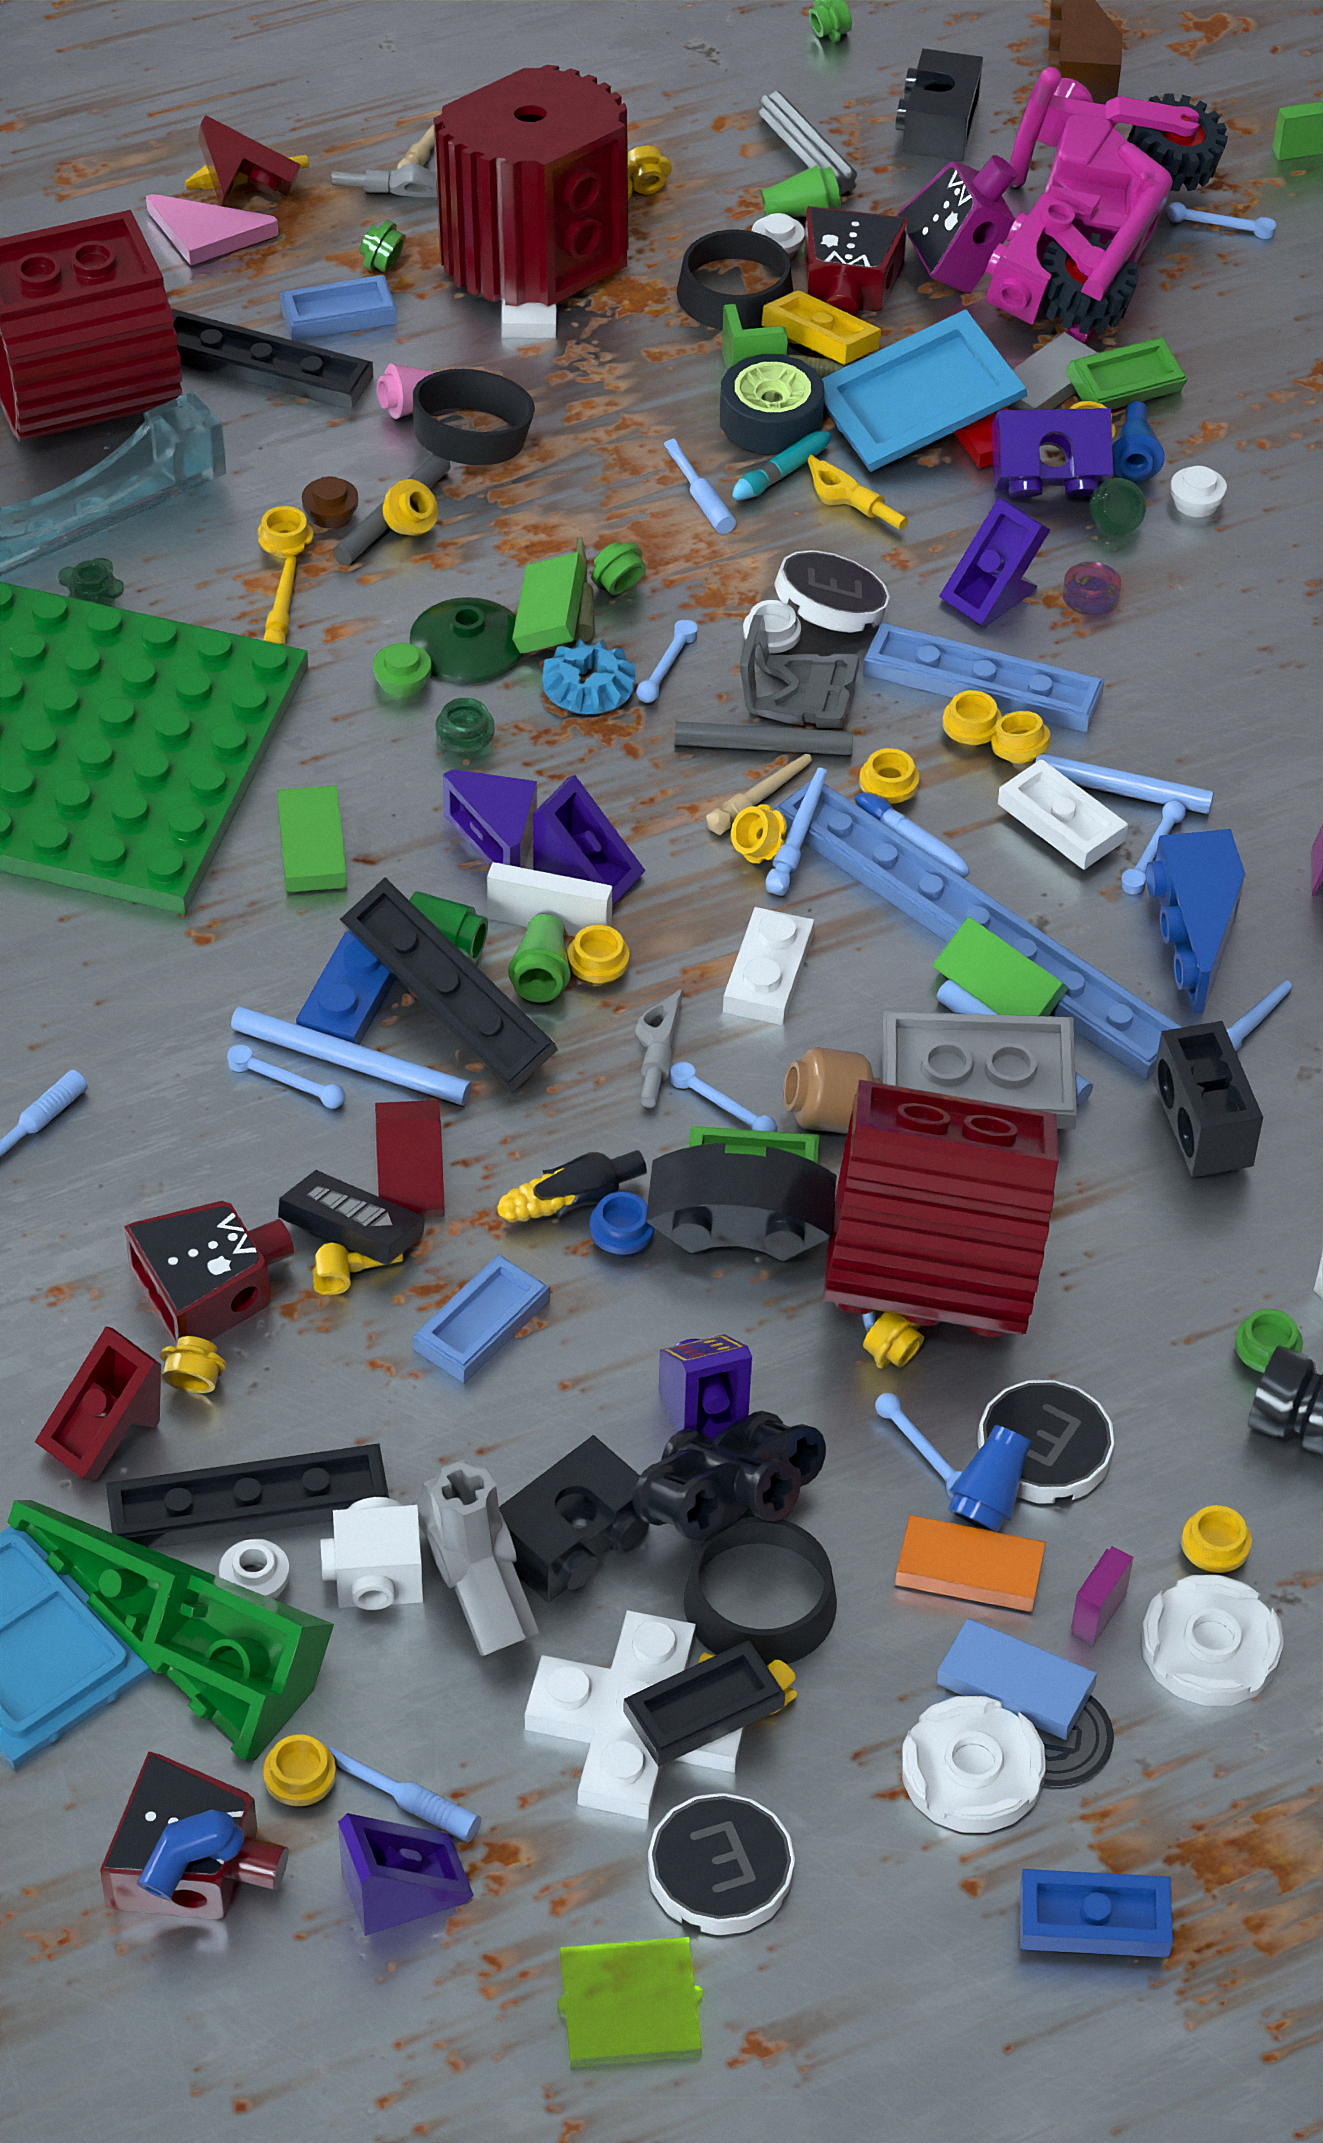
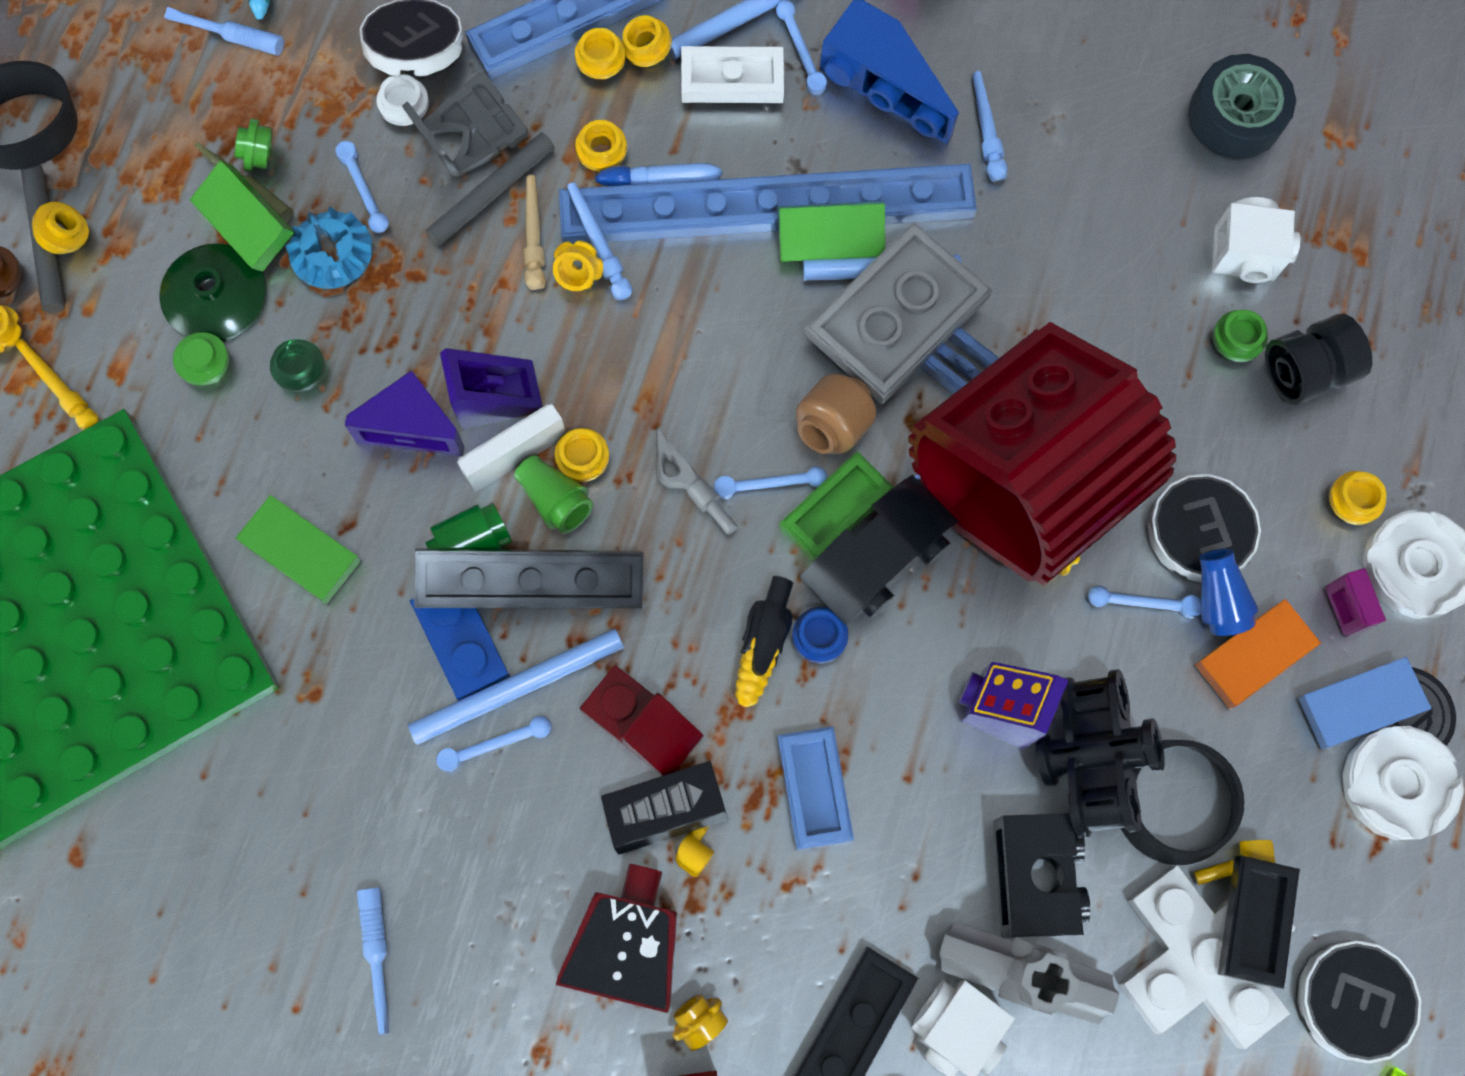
camera: 50 degrees left, 25 degrees up
white plate [723,907,814,1025] -> none
black brick [1153,1021,1263,1177] -> none

